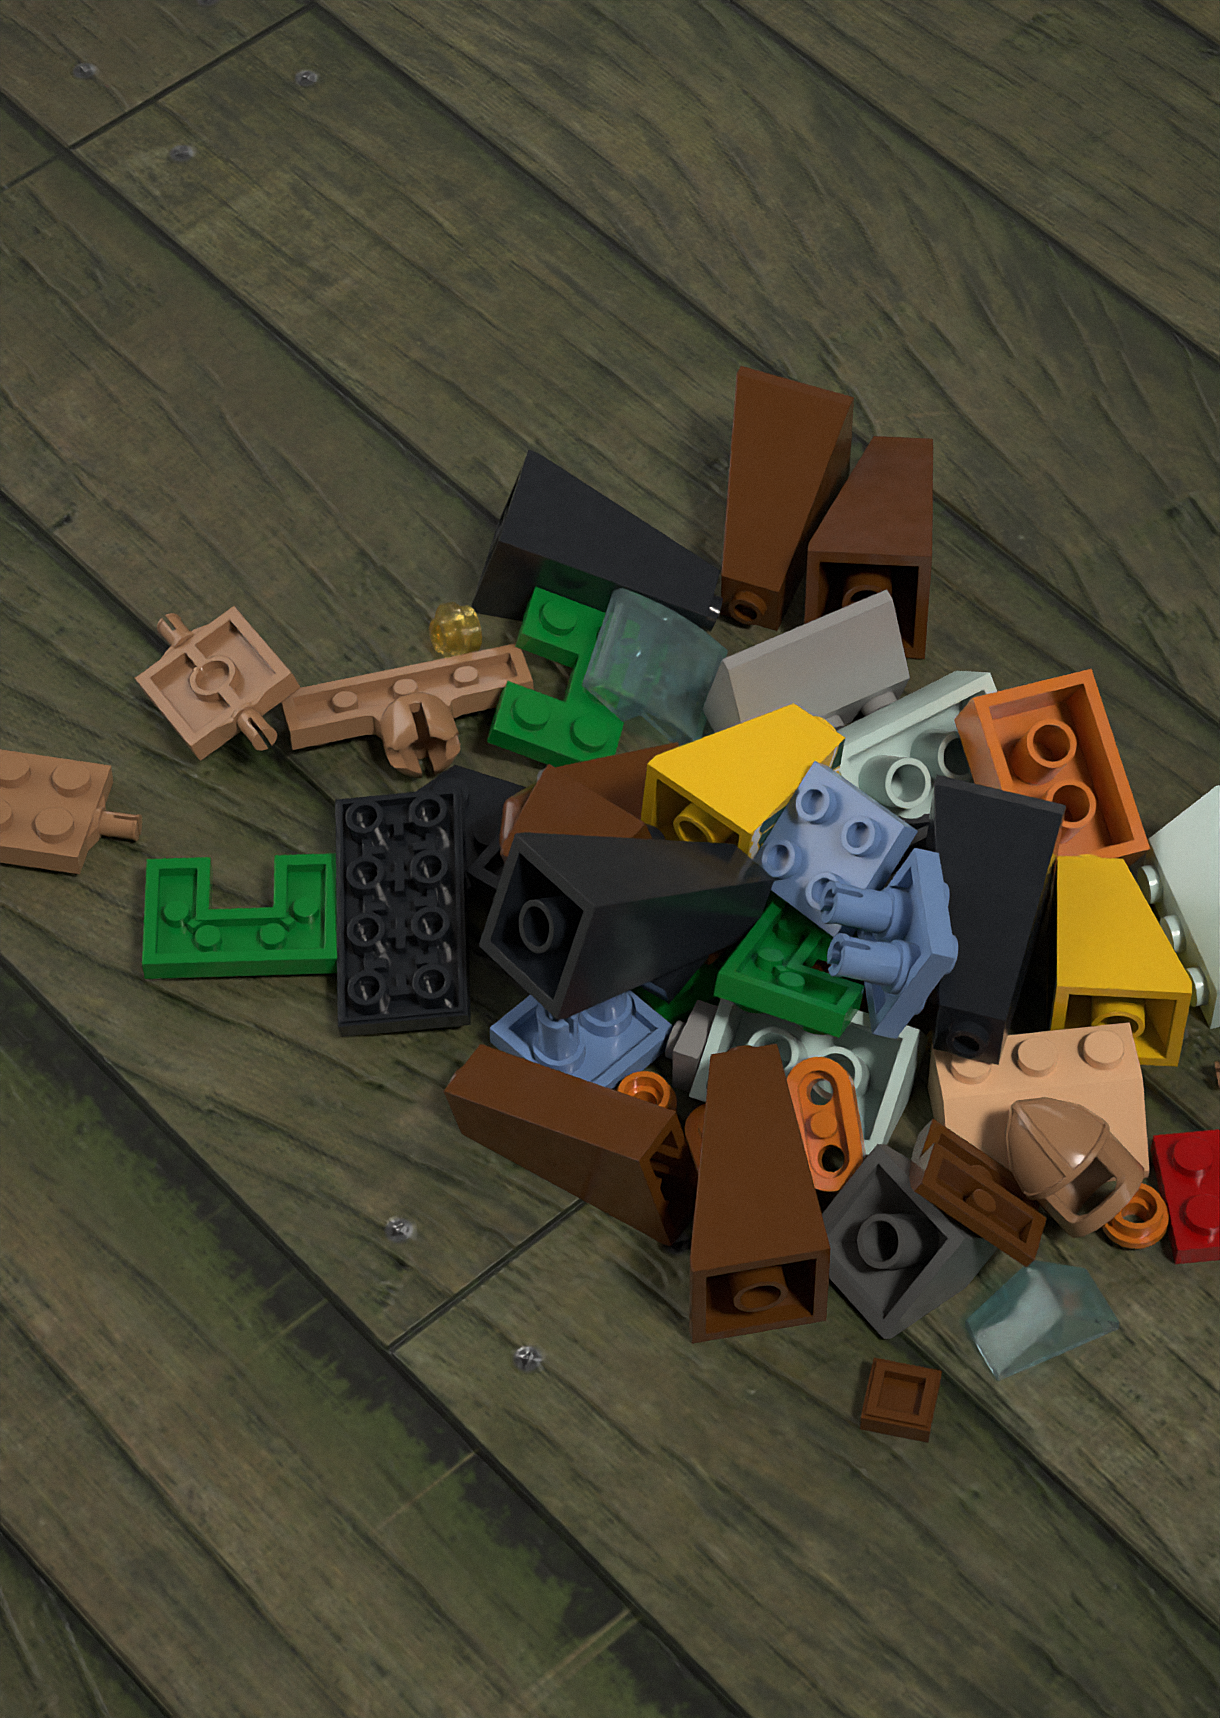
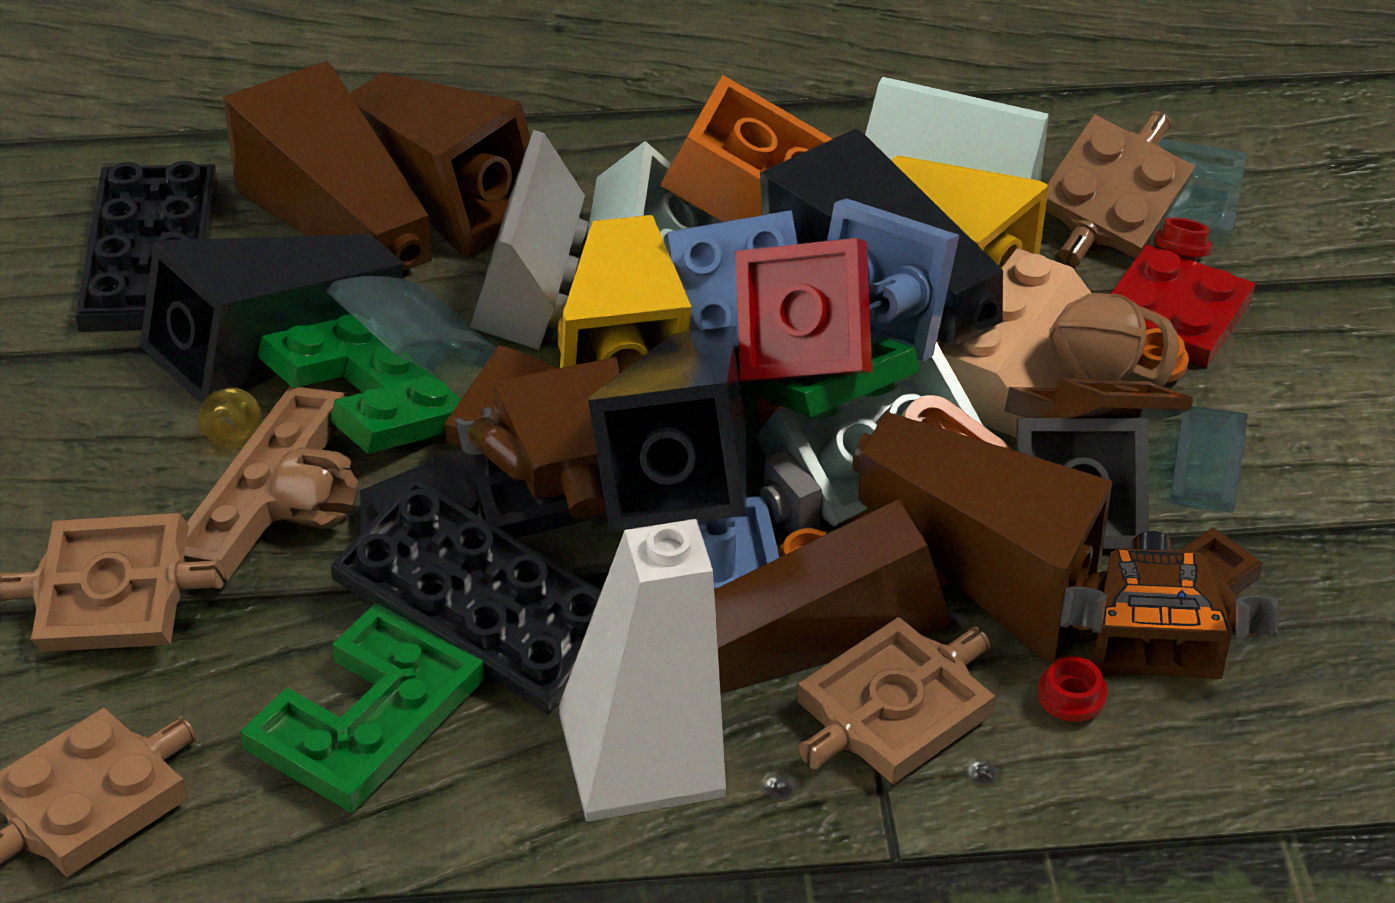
camera: 55 degrees left, 10 degrees down
none -> black tile [76,161,218,332]
none -> white slope [559,519,726,822]
none -> red plate [735,238,872,383]
none -> medium nougat plate [797,617,996,784]
none -> red plate [1037,656,1108,722]
none -> torso [1059,531,1278,679]

